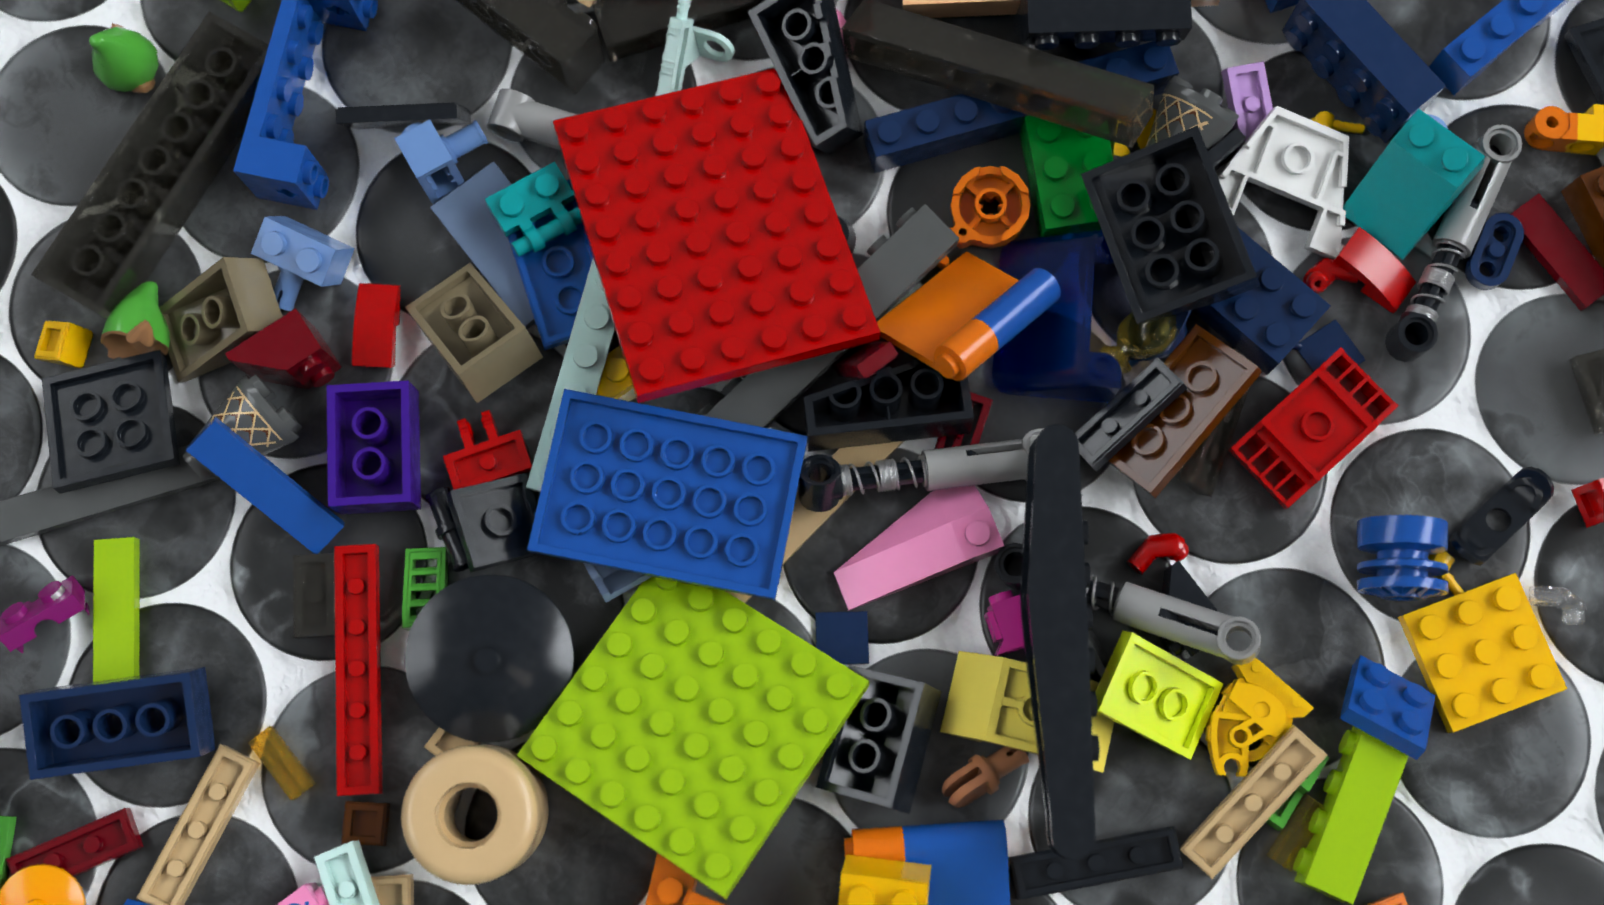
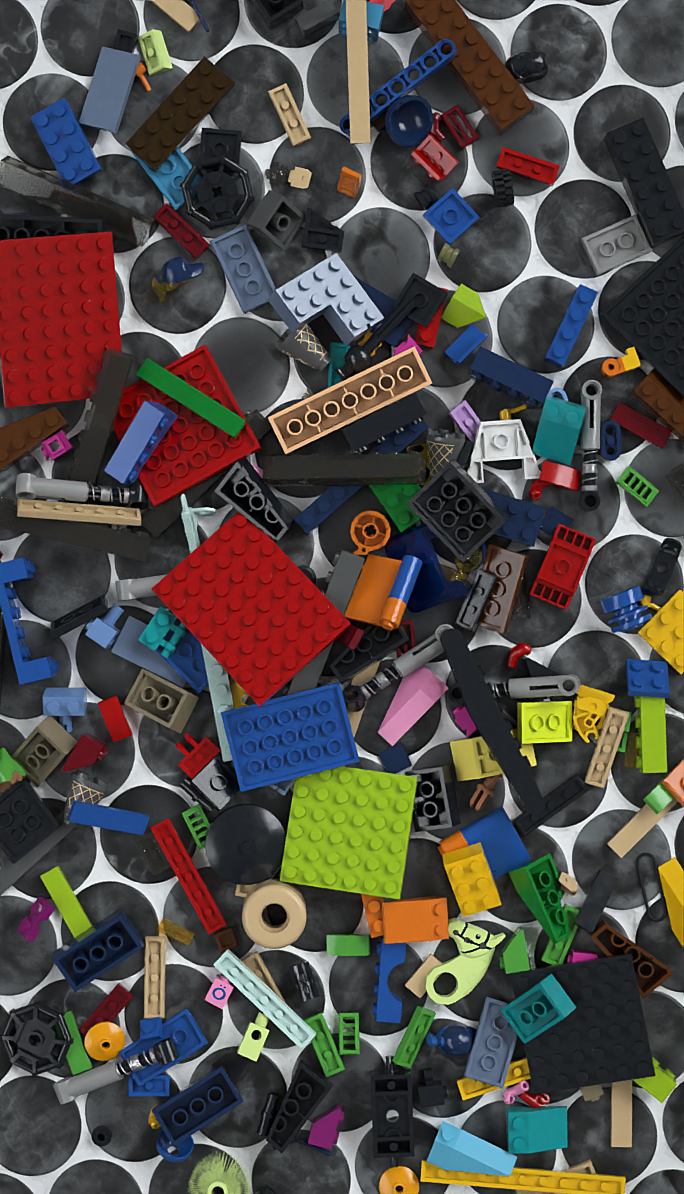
camera: 35 degrees left, 10 degrees up
dark purple brick [327,380,421,515] -> none
none -> bright green slope [615,466,659,507]

